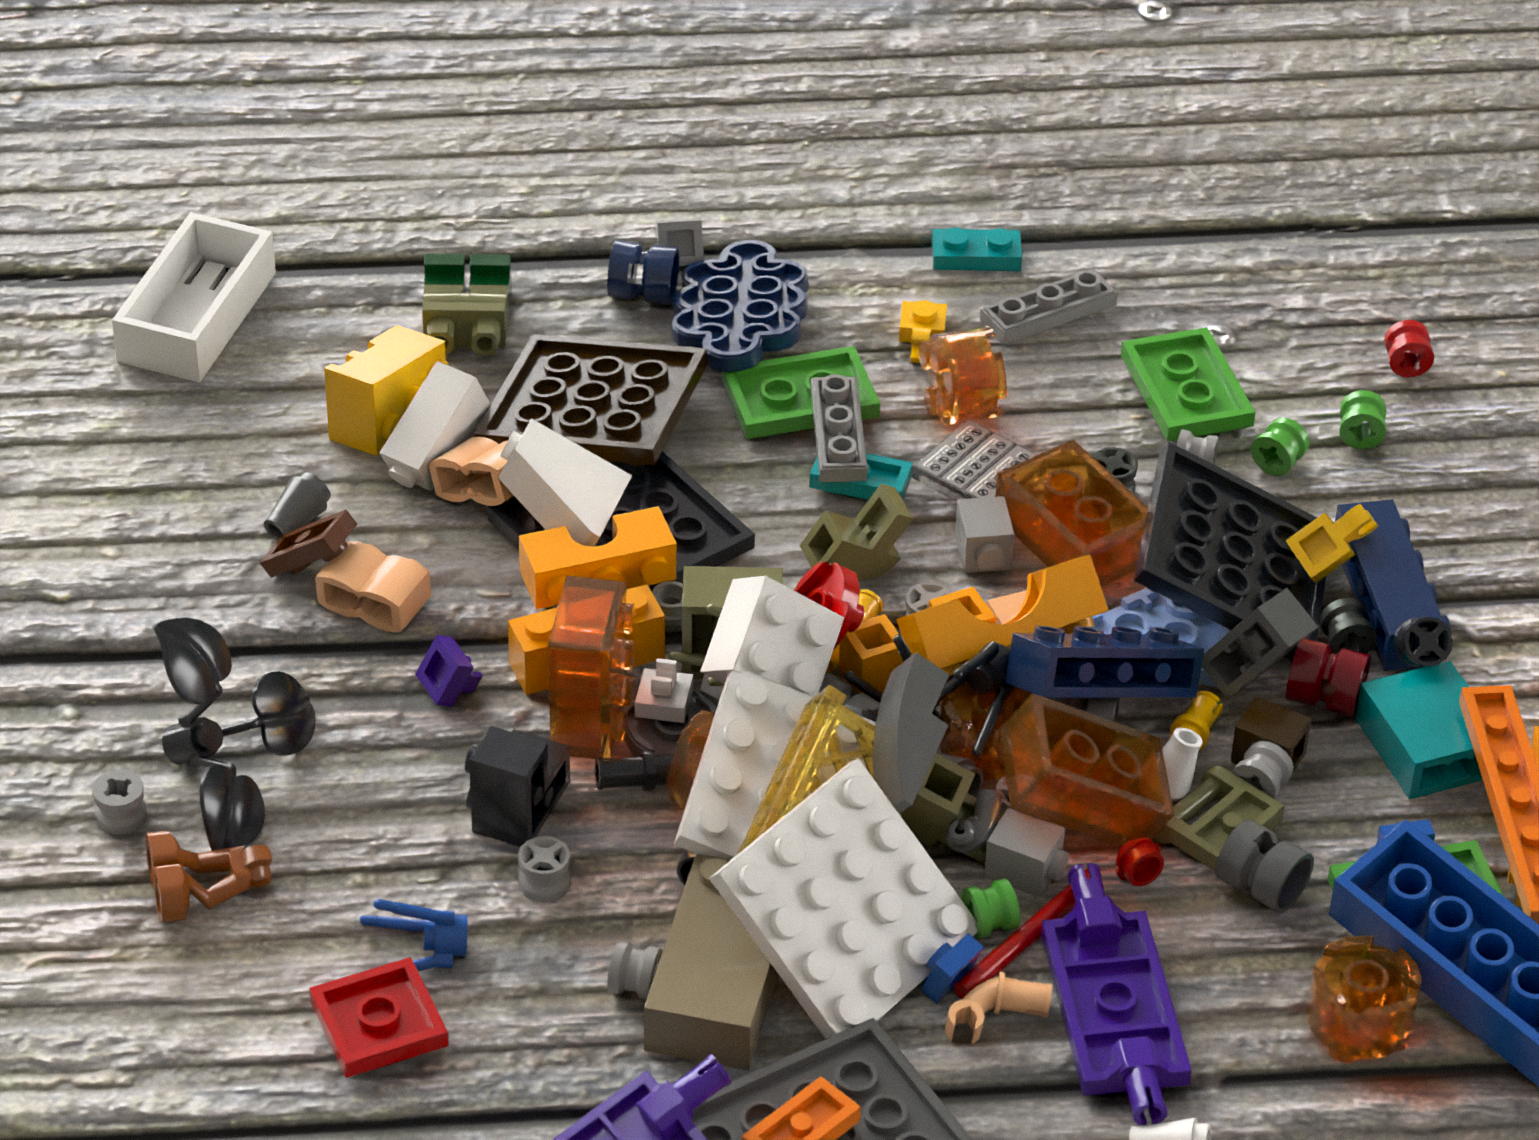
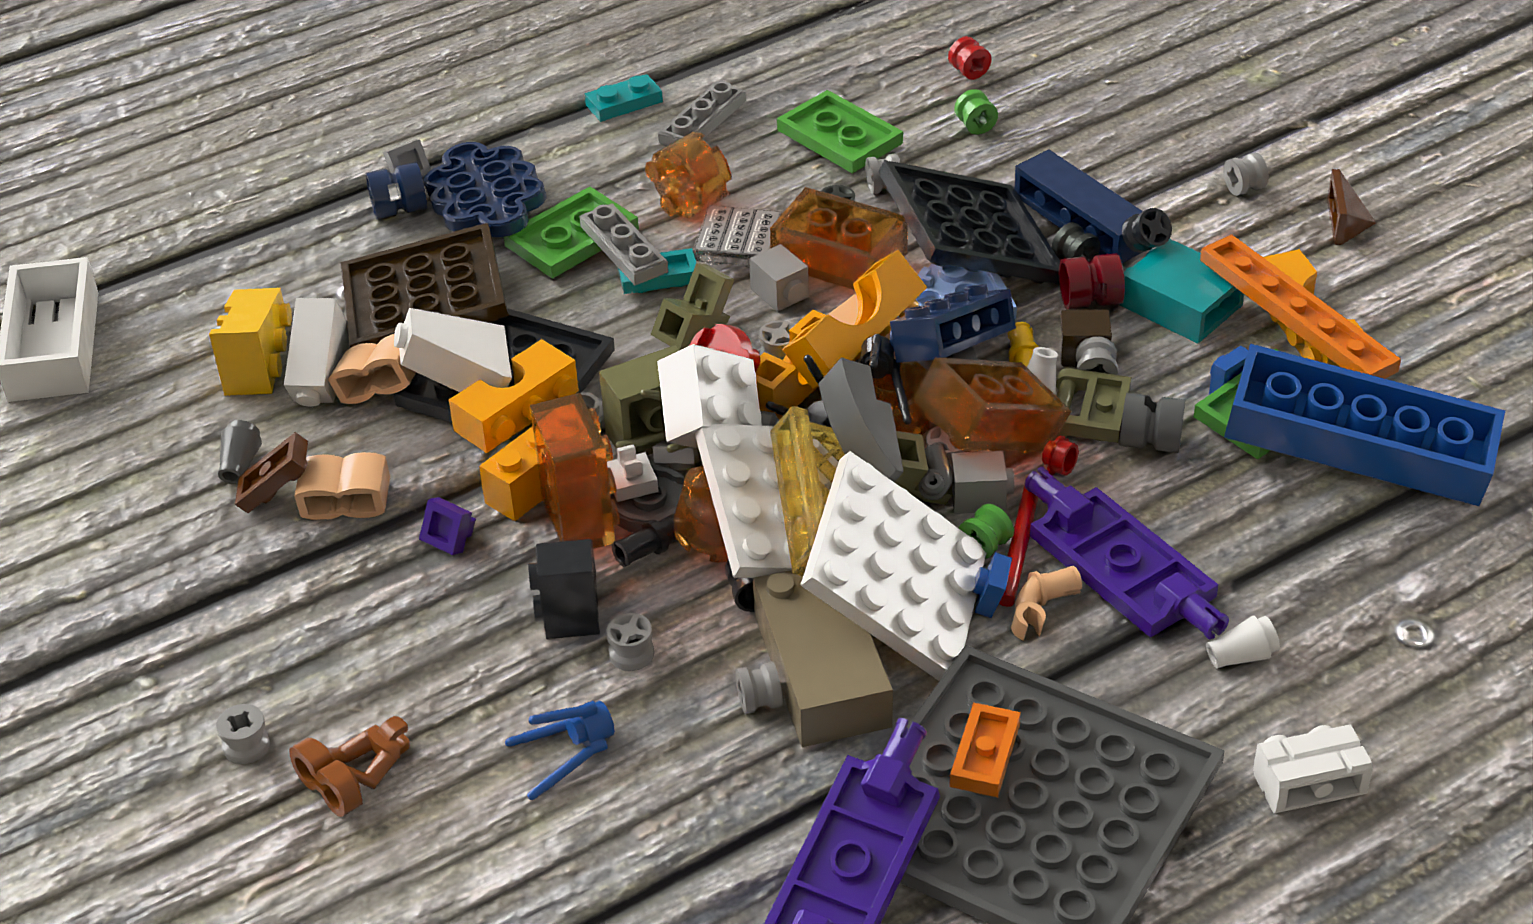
camera: 25 degrees left, 0 degrees up
black plant [152,618,316,851] -> none
red plate [309,957,449,1078] -> none
olive hips [422,254,512,355] -> none
yellow plate [899,300,947,363] -> none
dark grey brick [1202,588,1318,699] -> none
bright green wheel [1251,417,1310,476] -> none
yellow plate [1286,504,1378,583] -> none
clear orange brick [1306,935,1422,1063] -> none

